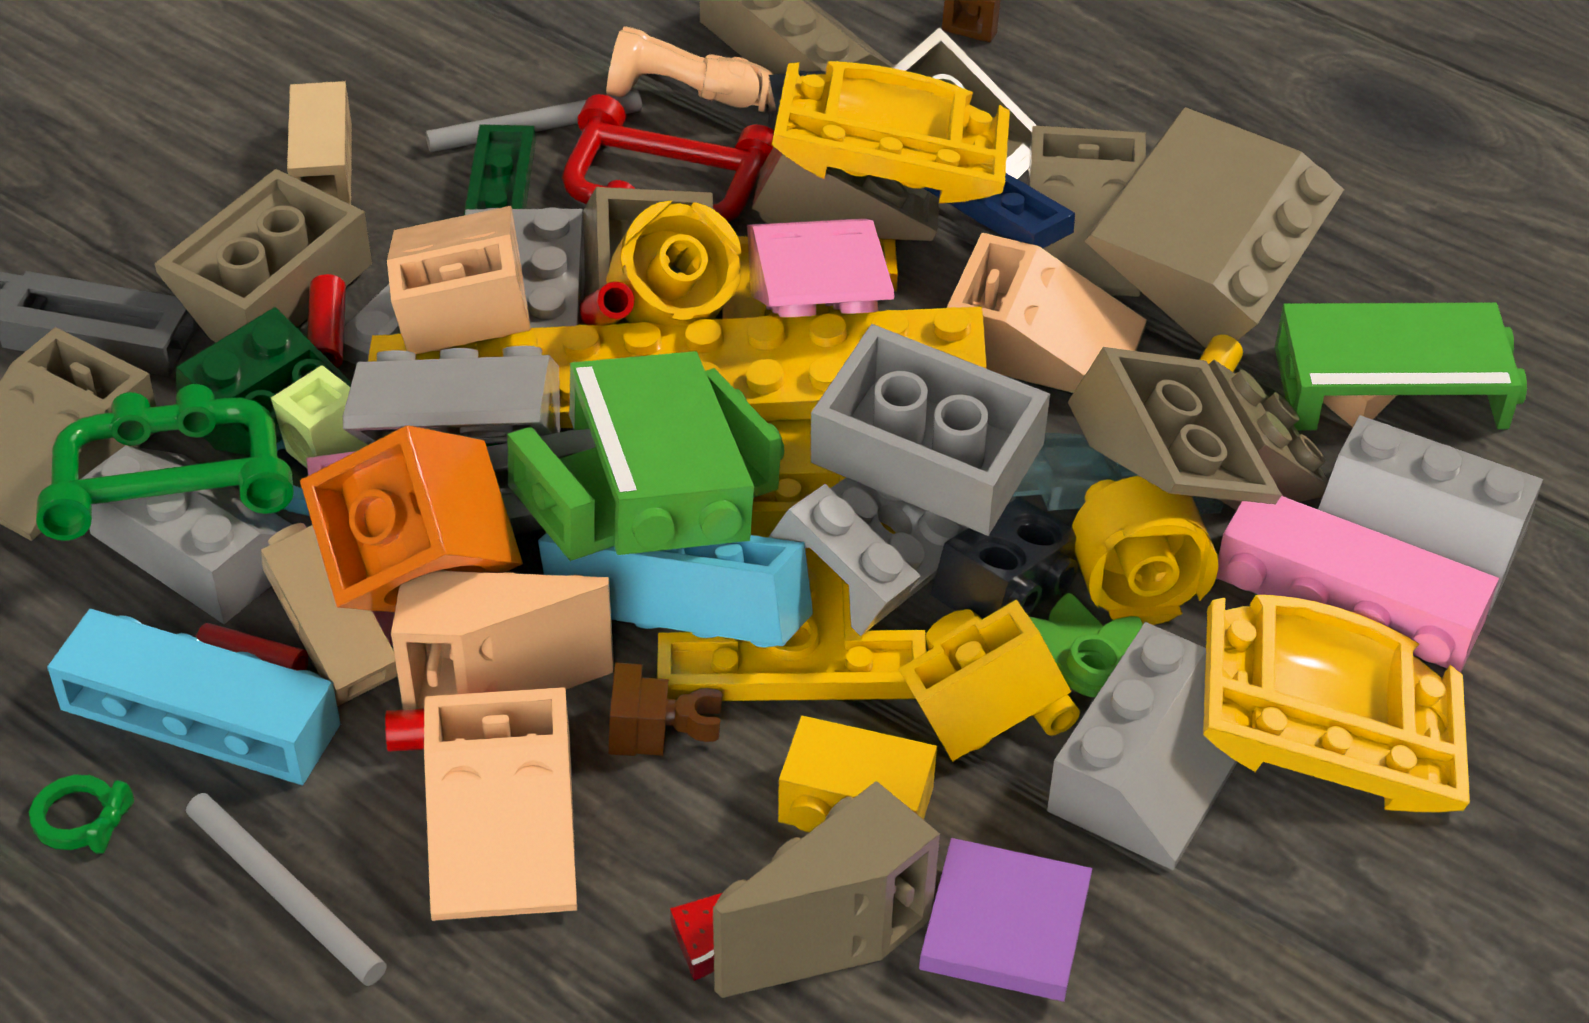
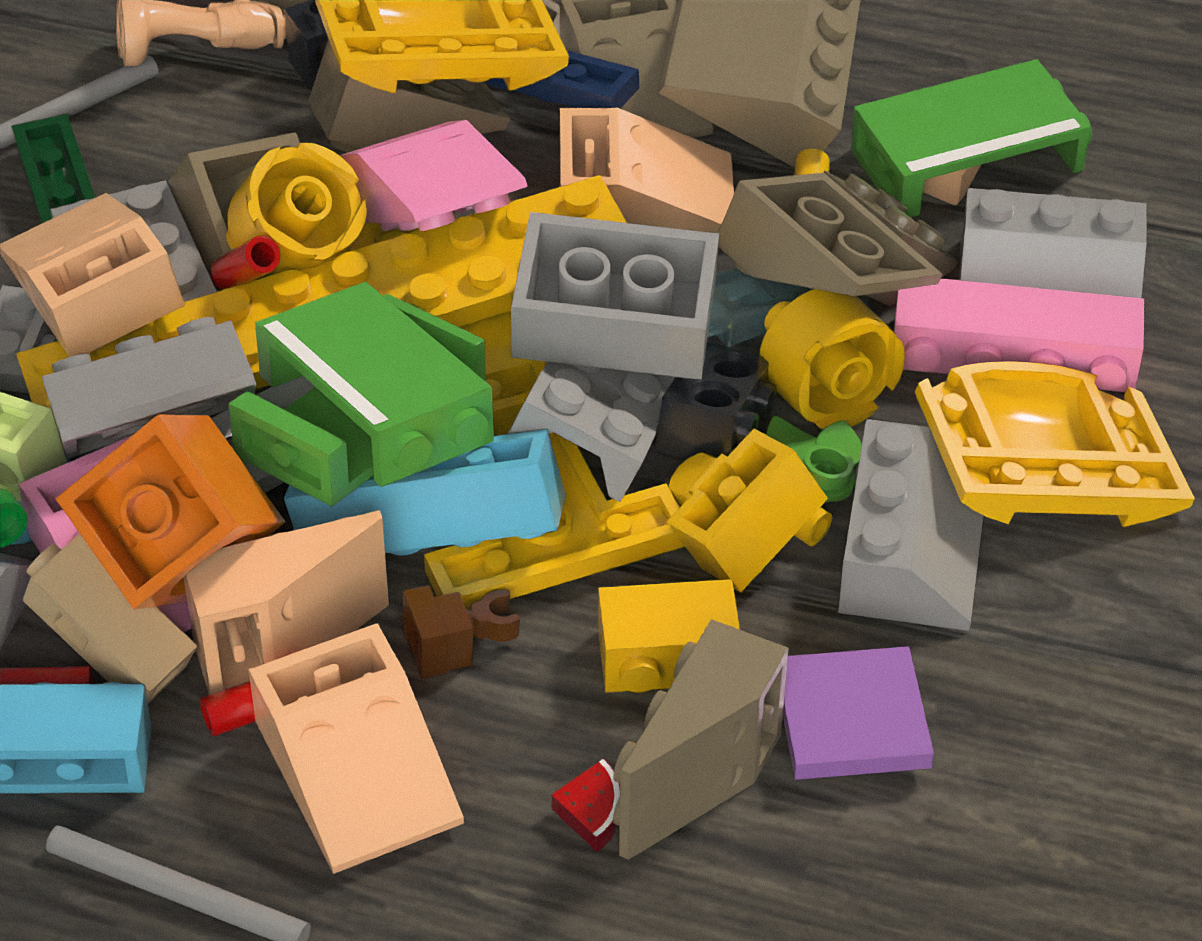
camera: 20 degrees left, 0 degrees up
red bar [562,94,774,223] -> none

